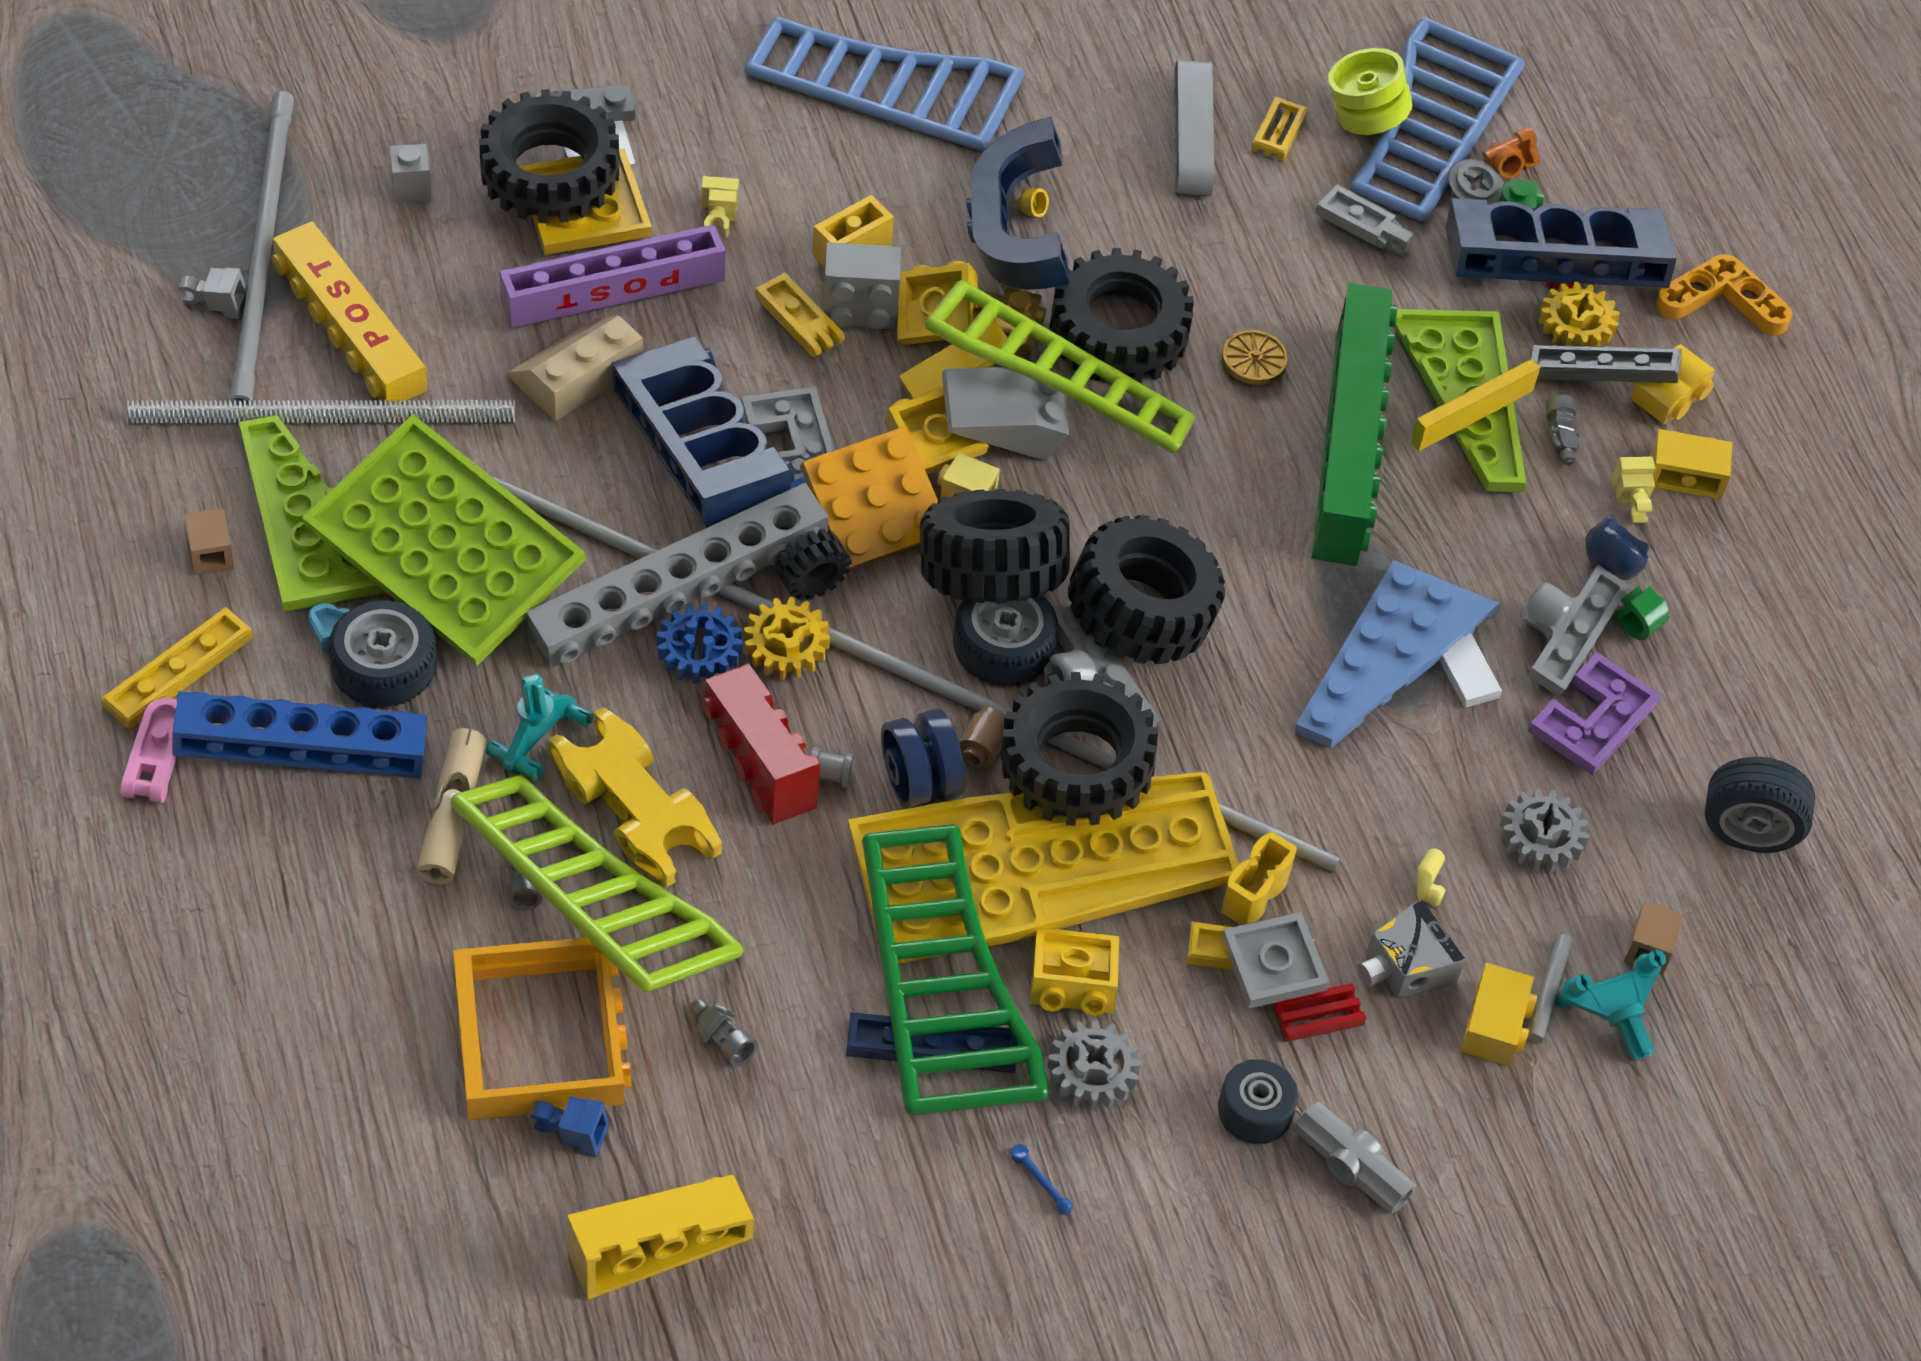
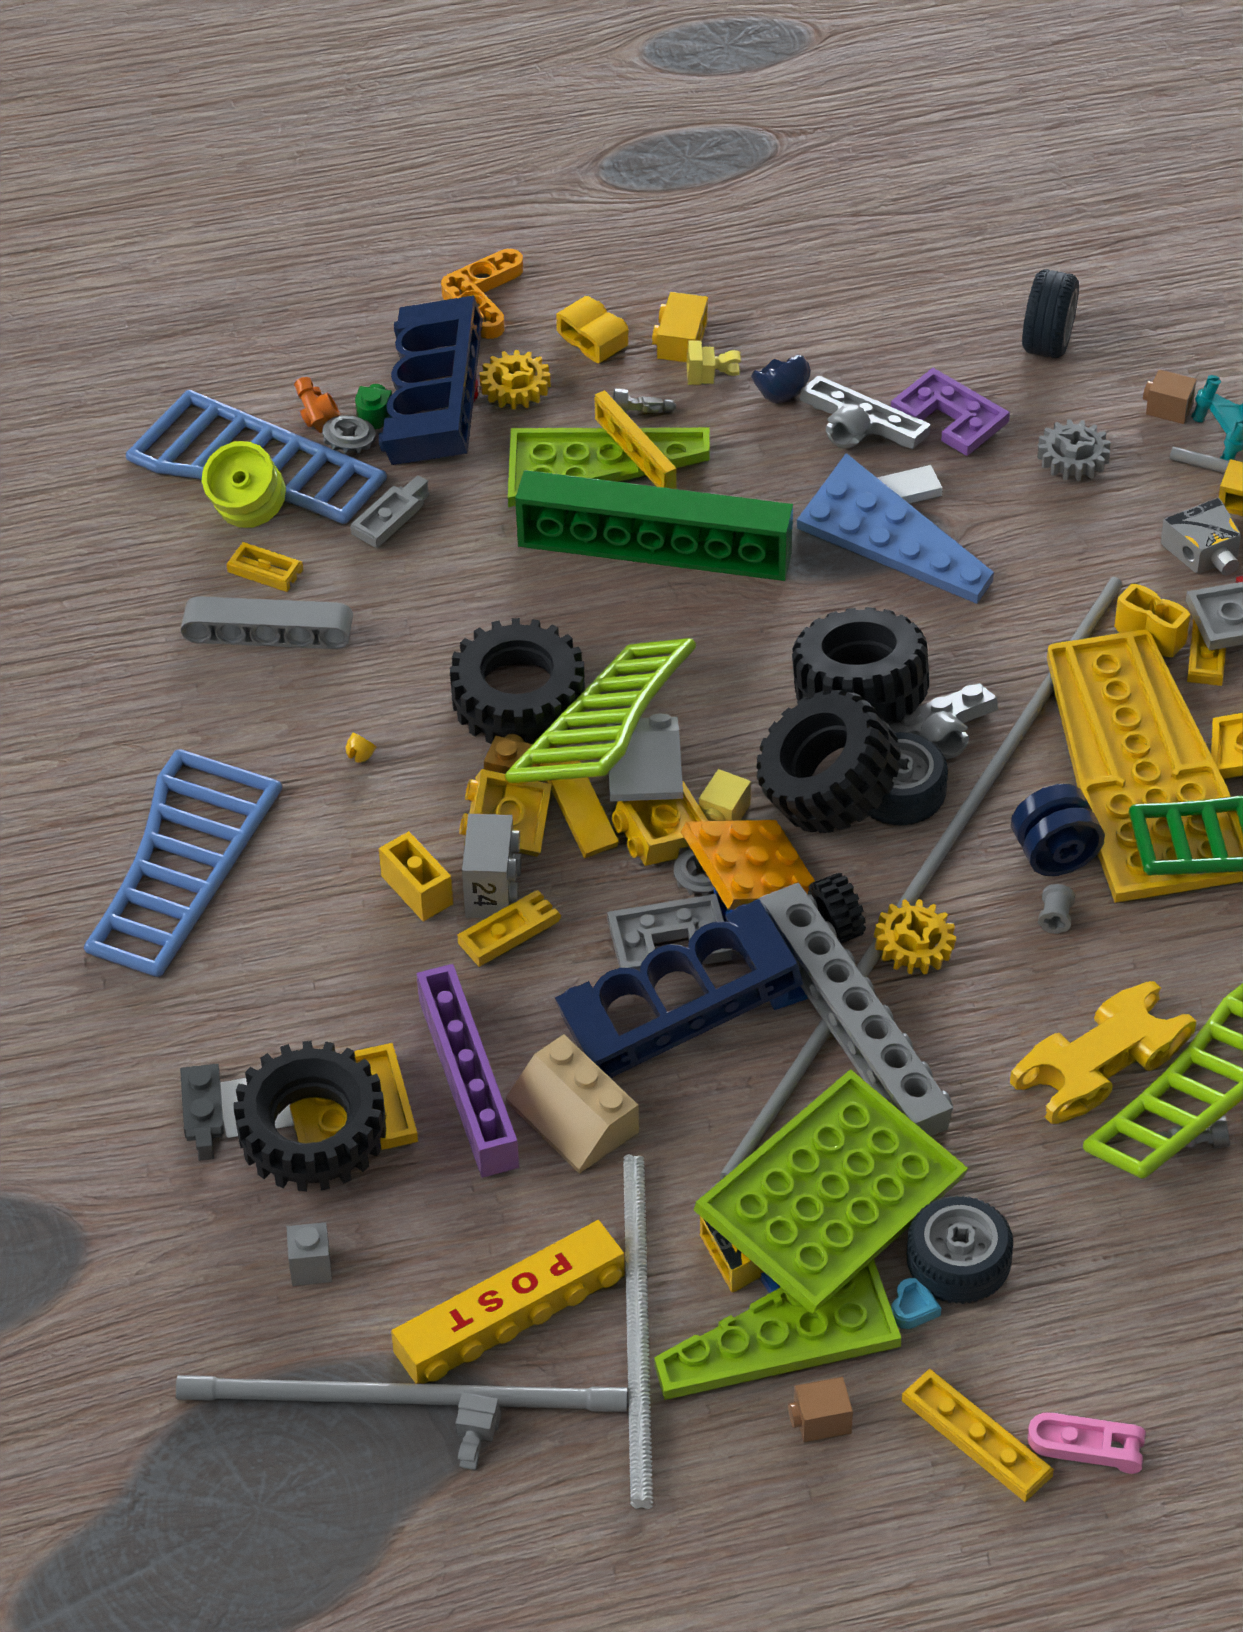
camera: 80 degrees left, 5 degrees down
blue brick [172,691,427,778] -> none
tan piece [417,728,487,885] -> none
teal axle [485,673,594,781] -> none
blue gear [657,603,743,684] -> none
light yellow piece [701,176,739,238] -> none
wedge [701,664,820,825] -> none
medium nougat brick [959,707,1005,768] -> none
dark blue arch [966,117,1070,290] -> none
black tyre [1001,672,1158,826] -> none
pearl gold wheel [1221,330,1288,385] -> none
light yellow arm [1416,848,1445,907] -> none
dark grey tile [1531,345,1682,383] -> none
green plate [1613,586,1669,640] -> none

